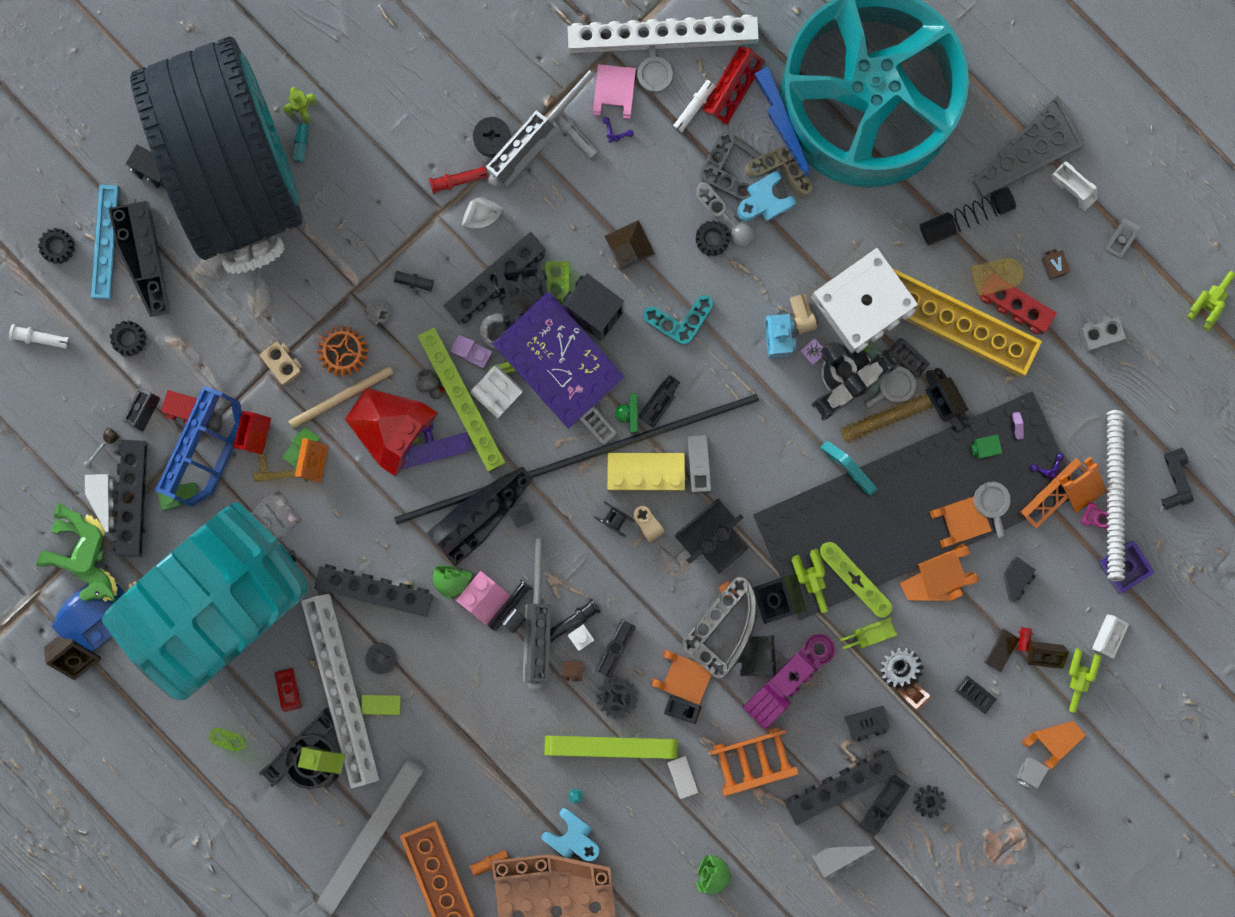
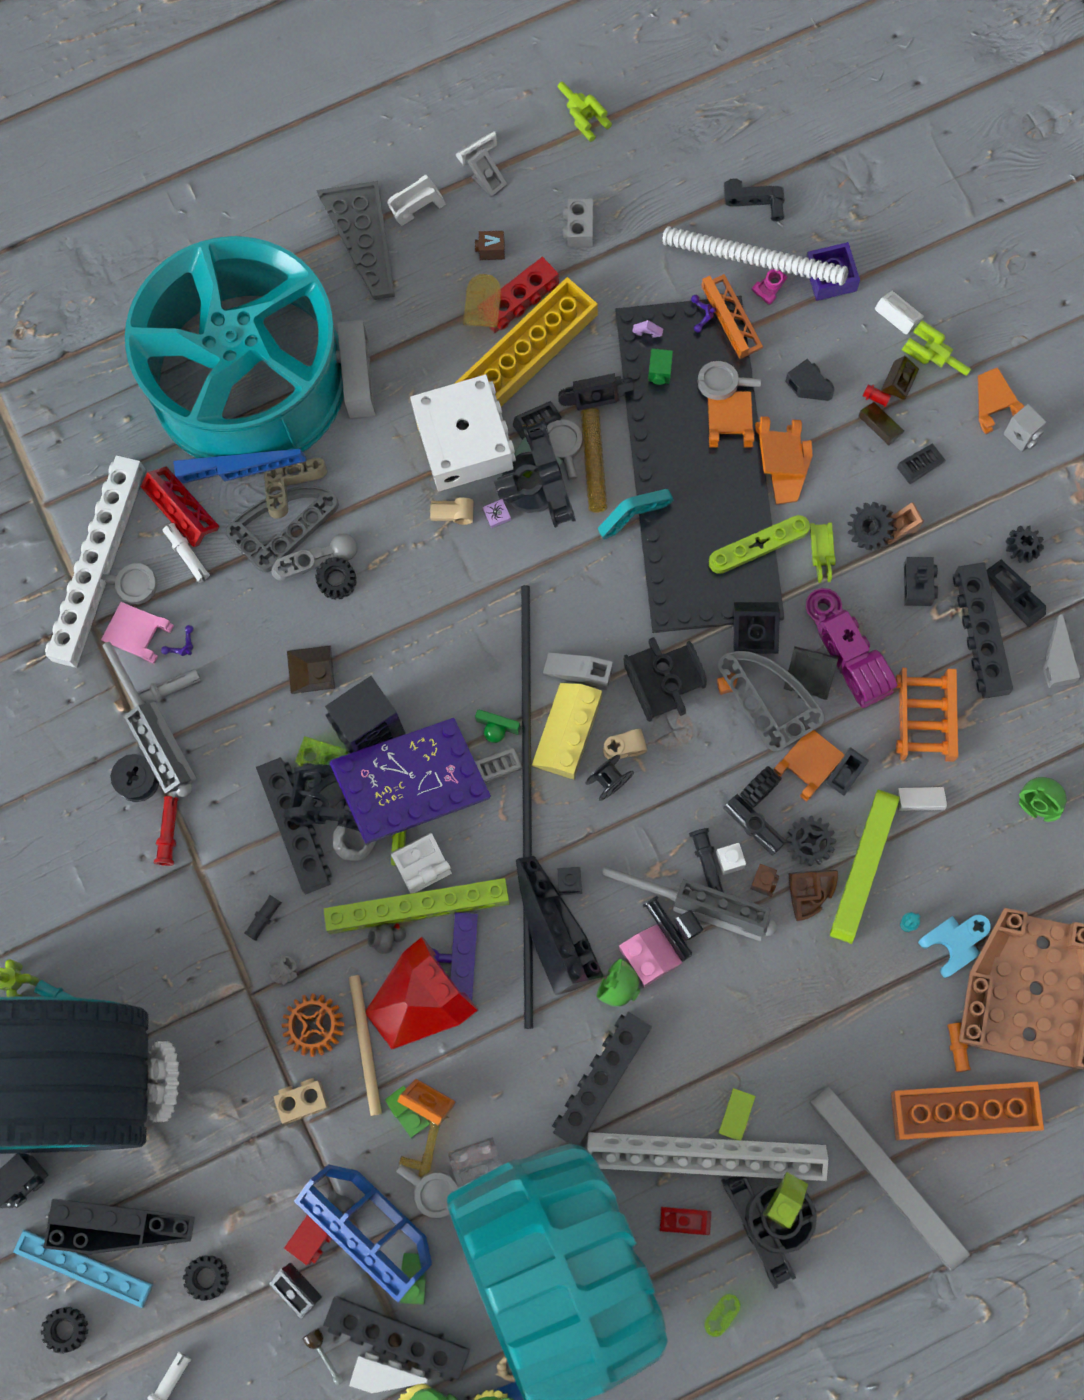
camera: 65 degrees left, 10 degrees down
red brick [233,411,271,455] -> none
black gear [365,643,396,674] -> none
lavender slope [450,335,493,369] -> none
white hat [462,197,504,229] -> none
black hinge [638,375,680,428] -> none
teal beam [643,295,713,345] -> none
medium azure piece [737,171,797,222] -> none
medium azure hinge [765,314,796,359] -> none
lime plant [792,548,829,613] -> none
black piece [920,187,1016,246] -> none
orange flag [1059,457,1107,513] -> none
none -> light grey brick [336,320,375,419]
none -> light grey piece [396,1164,458,1218]
none -> white slope [456,132,497,165]
none -> black tyre [740,766,782,808]
none -> reddish brown brick [788,870,838,921]

